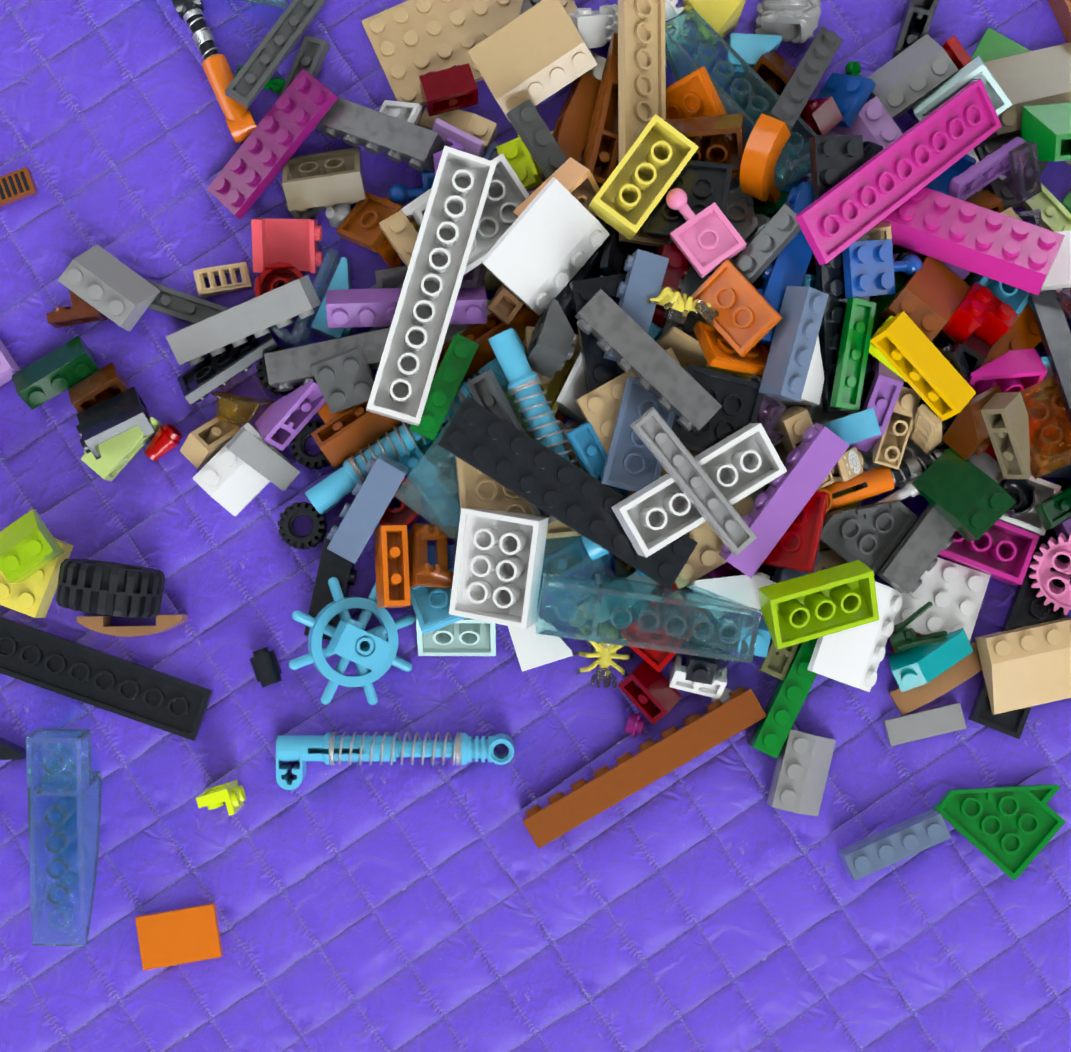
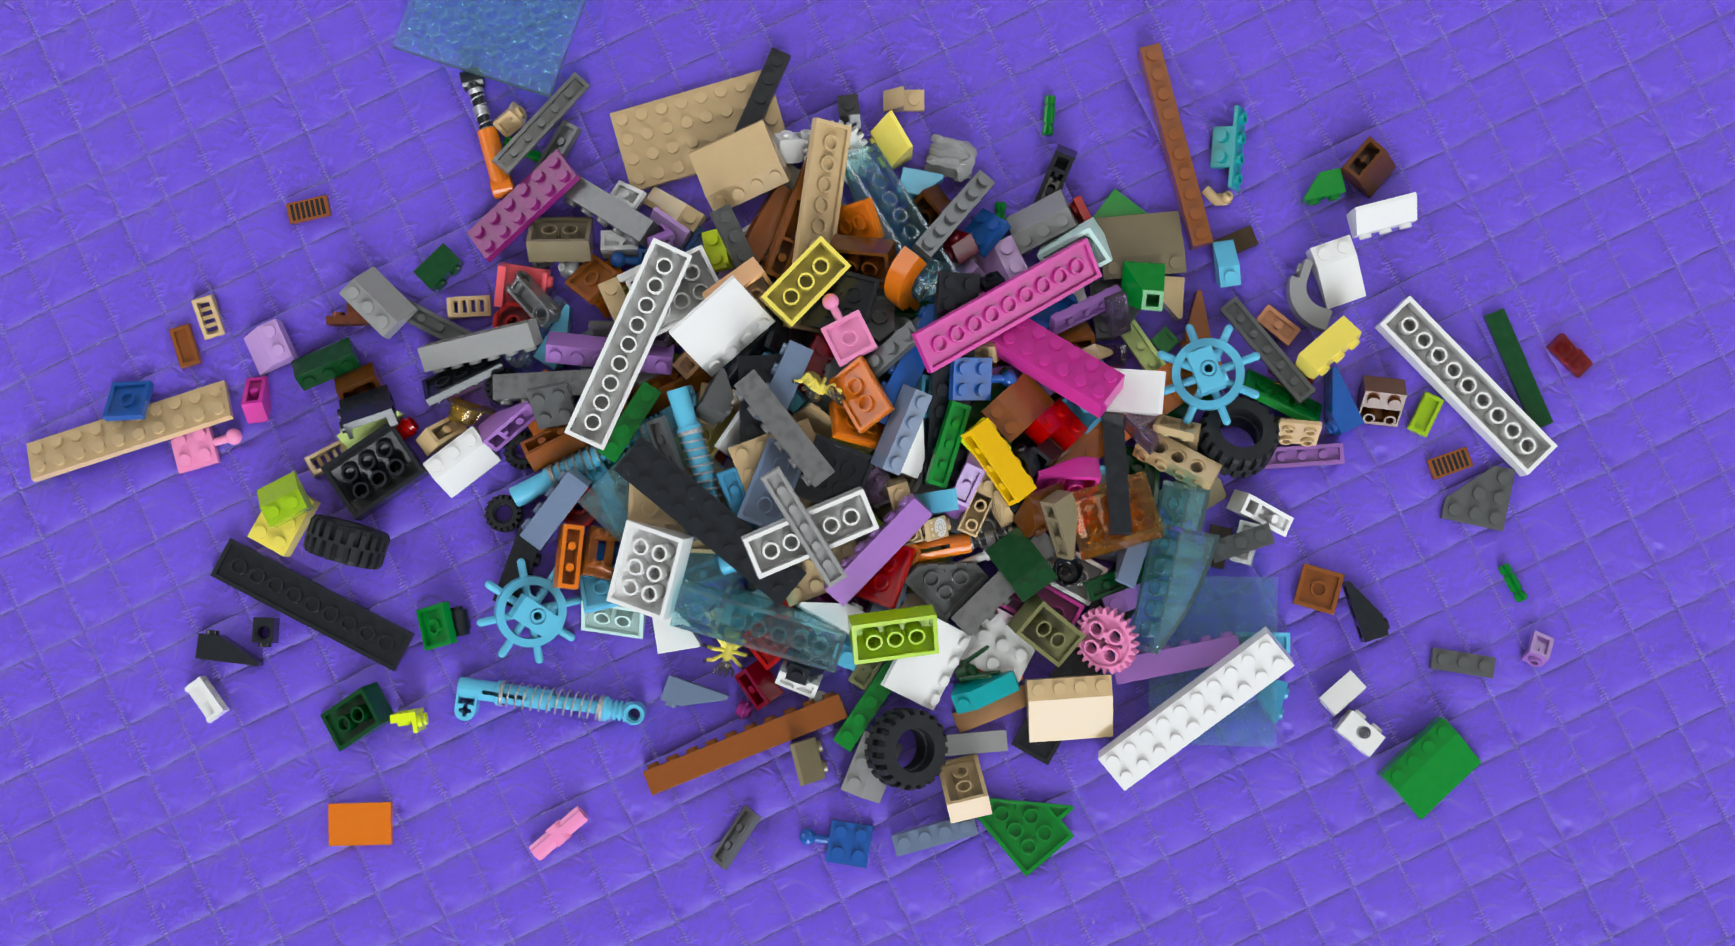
camera: 20 degrees right, 0 degrees up
clear light blue slope [26,728,102,946] -> none
medium nougat slope [77,615,188,637] -> none
light grey tile [225,426,300,491] -> none
dark red brick [419,63,478,117] -> none
none -> black brick [252,617,280,647]
none -> tan slope [304,440,347,479]
none -> dark green slope [320,682,394,752]
none -> black slope [321,422,430,521]
none -> dark green brick [413,243,464,292]
none -> green plate [416,601,457,651]
none -> tan bracket [492,101,527,137]
none -> flat silver piece [506,271,561,328]
none -> bright pink piece [529,806,589,861]
none -> white hinge [600,230,638,259]
none -> sand blue slope [661,675,730,708]
none -> dark grey plate [710,805,762,870]
none -> dark tan slope [790,736,829,786]
none -> blue plate [799,819,873,868]
none -> black tyre [864,707,948,790]
none -> tan slope [939,754,992,823]
none -> olive slope [1007,594,1086,668]

